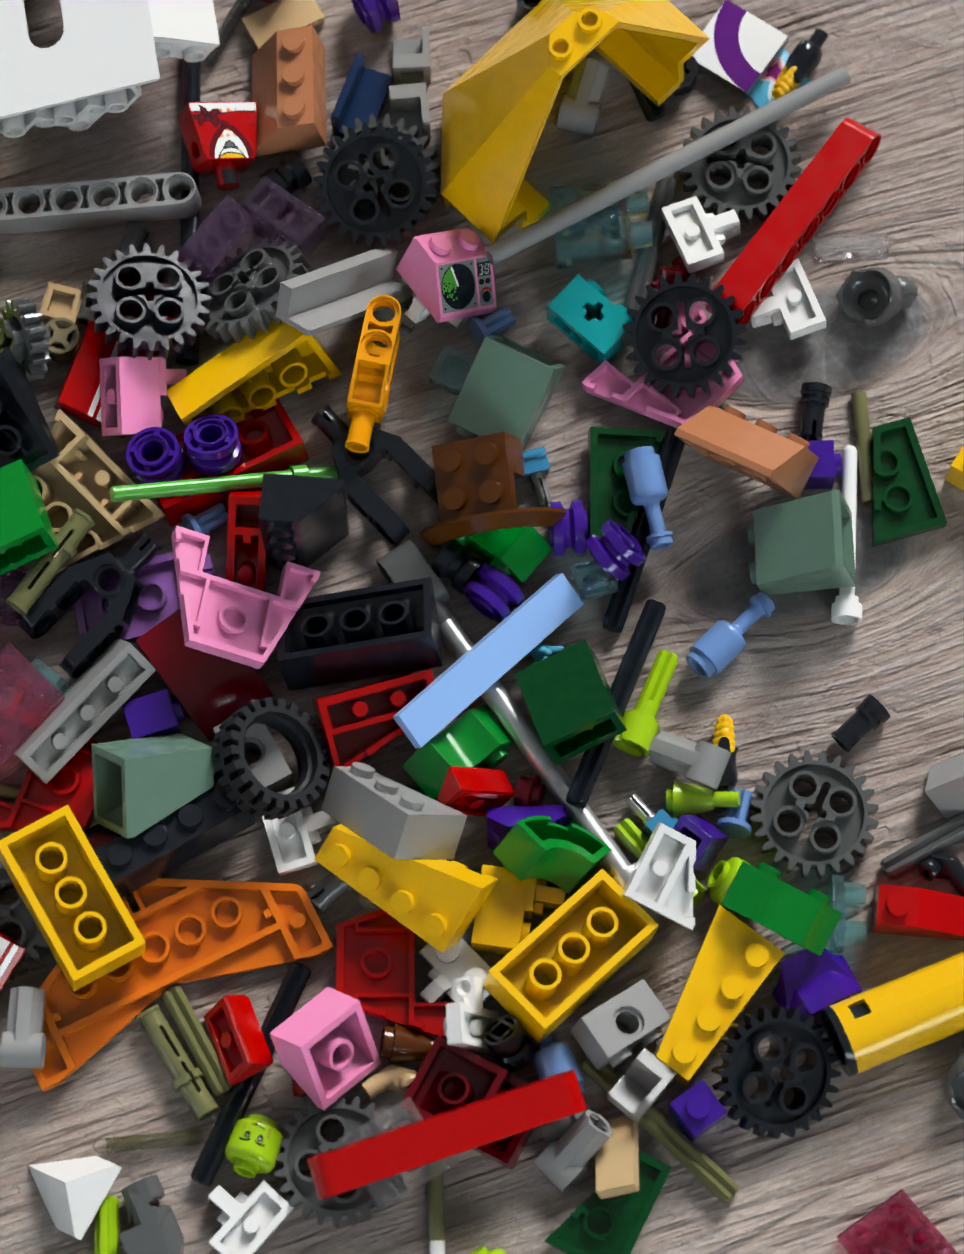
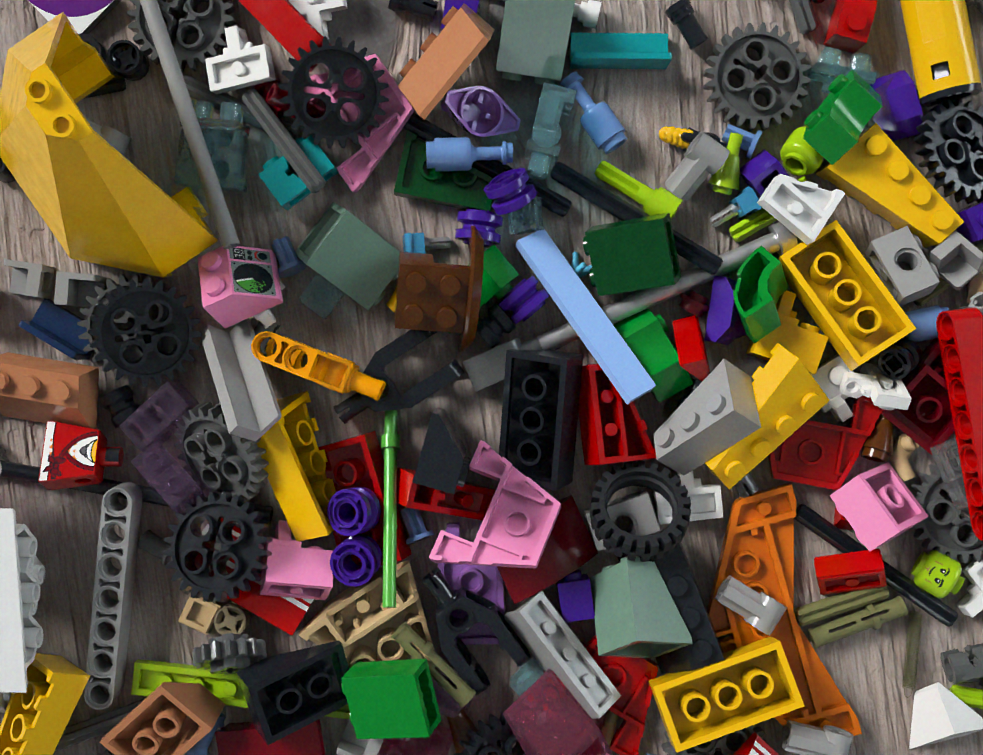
camera: 70 degrees left, 15 degrees up
none -> black wheel [107,40,150,81]
none -> dark grey axle [242,88,326,193]
none -> medium lavender hat [441,86,521,137]
none -> clear light blue hips [524,82,577,180]
none -> teal panel [570,33,672,69]
none -> light grey piece [715,575,787,636]

